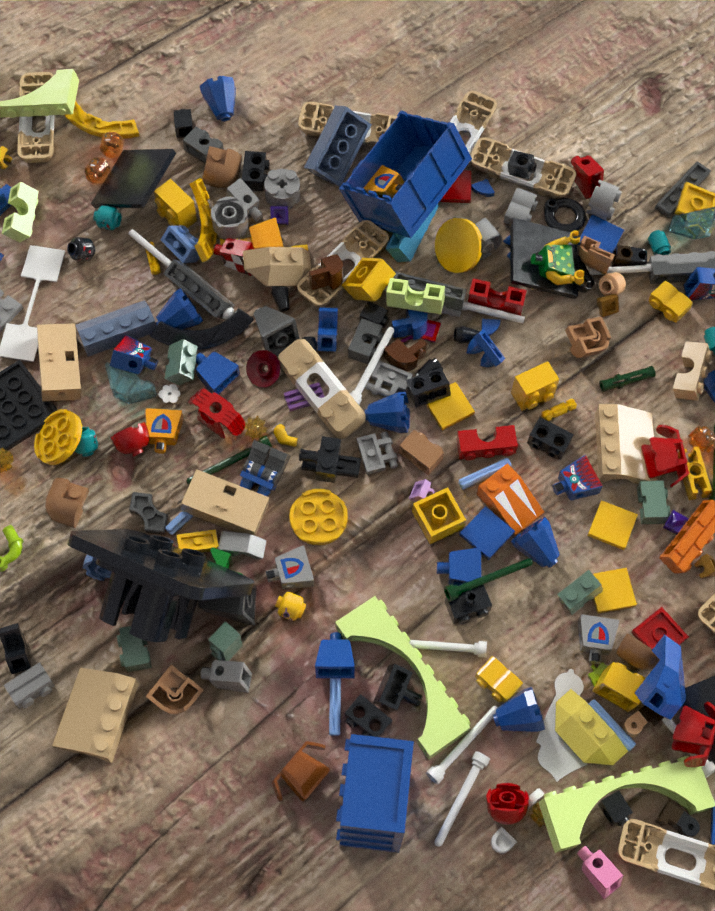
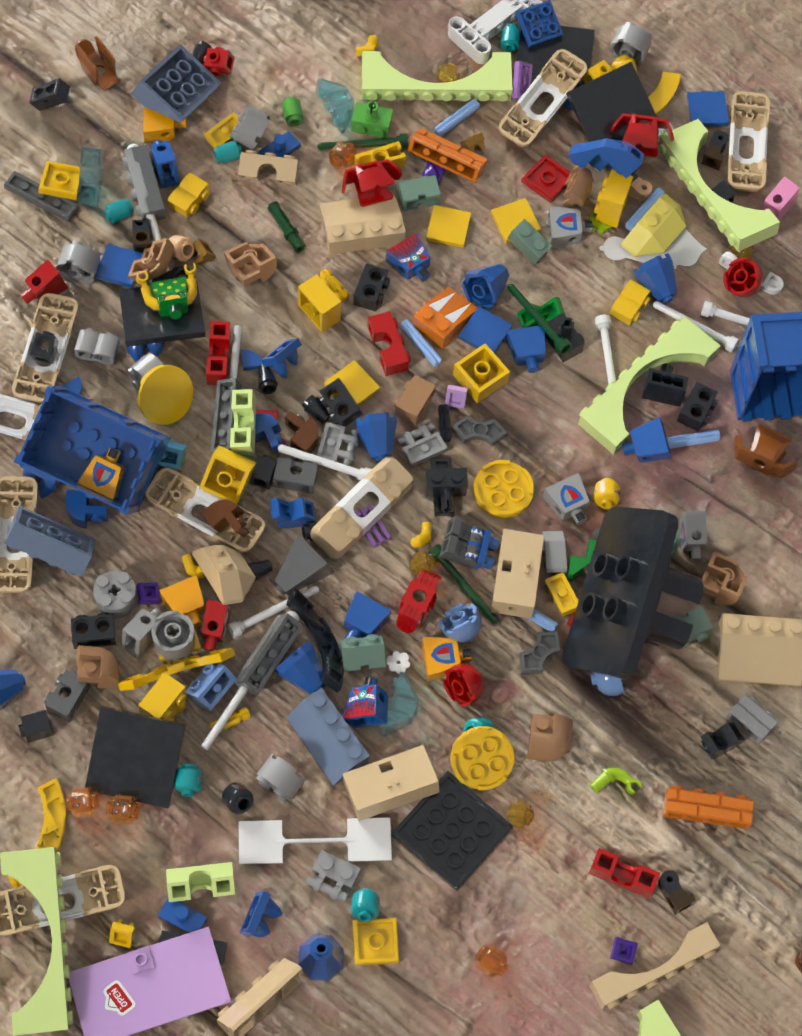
camera: 105 degrees left, 0 degrees up
dark red dish [246,350,281,387] -> none
black piece [544,198,586,232] -> none
none -> white piece [227,586,319,639]
none -> light grey brick [256,754,306,803]
none -> black axle [438,404,452,442]
none -> medium blue cylinder [439,603,482,643]
none -> dark grey tile [451,415,508,446]
none -> green slope [517,297,566,328]

